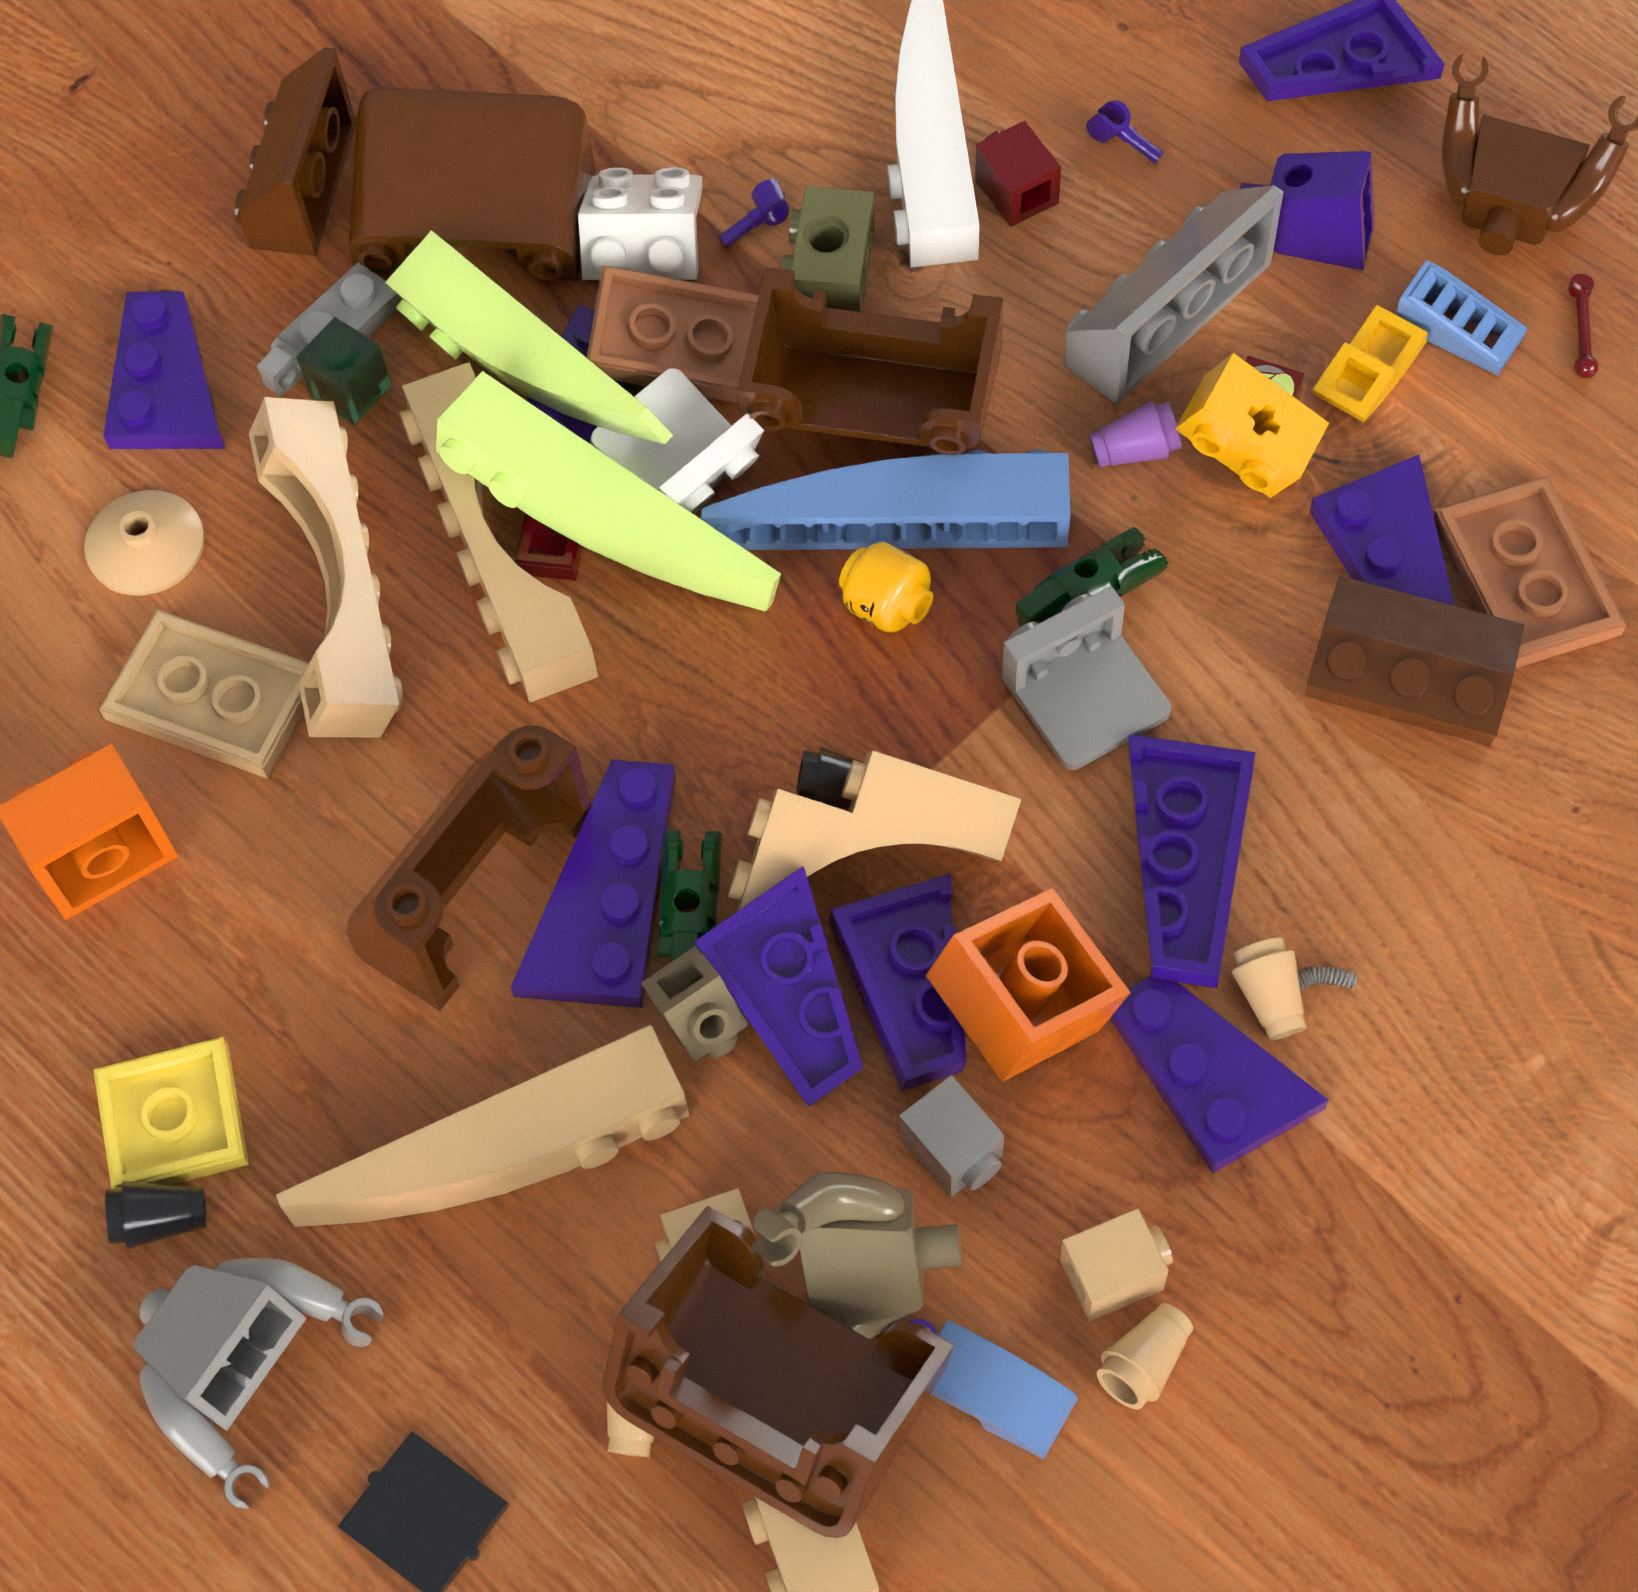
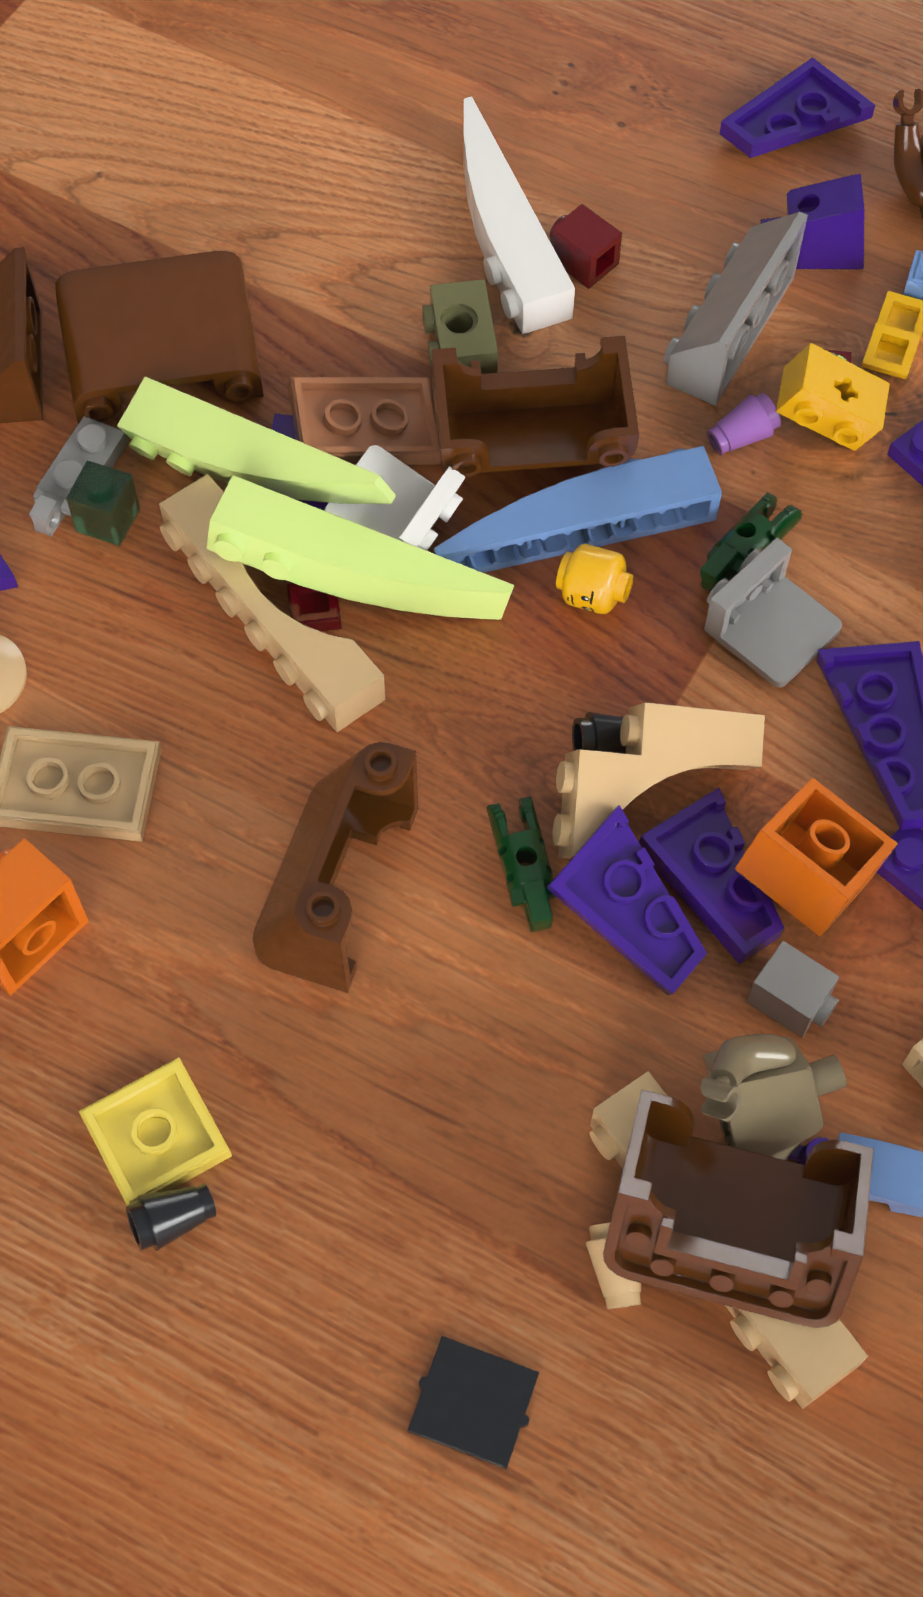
camera: 20 degrees left, 0 degrees up
light grey torso [134,1257,383,1509] -> none
tan arch [249,397,403,738] -> none
tan slope [276,1025,689,1227] -> none
dark purple wing [511,760,676,1008] -> none
white bracket [578,167,703,280] -> none
dark tan brick [641,946,749,1062] -> none
dark purple hand [718,179,789,248] -> none
dark purple hand [1086,100,1164,164] -> none

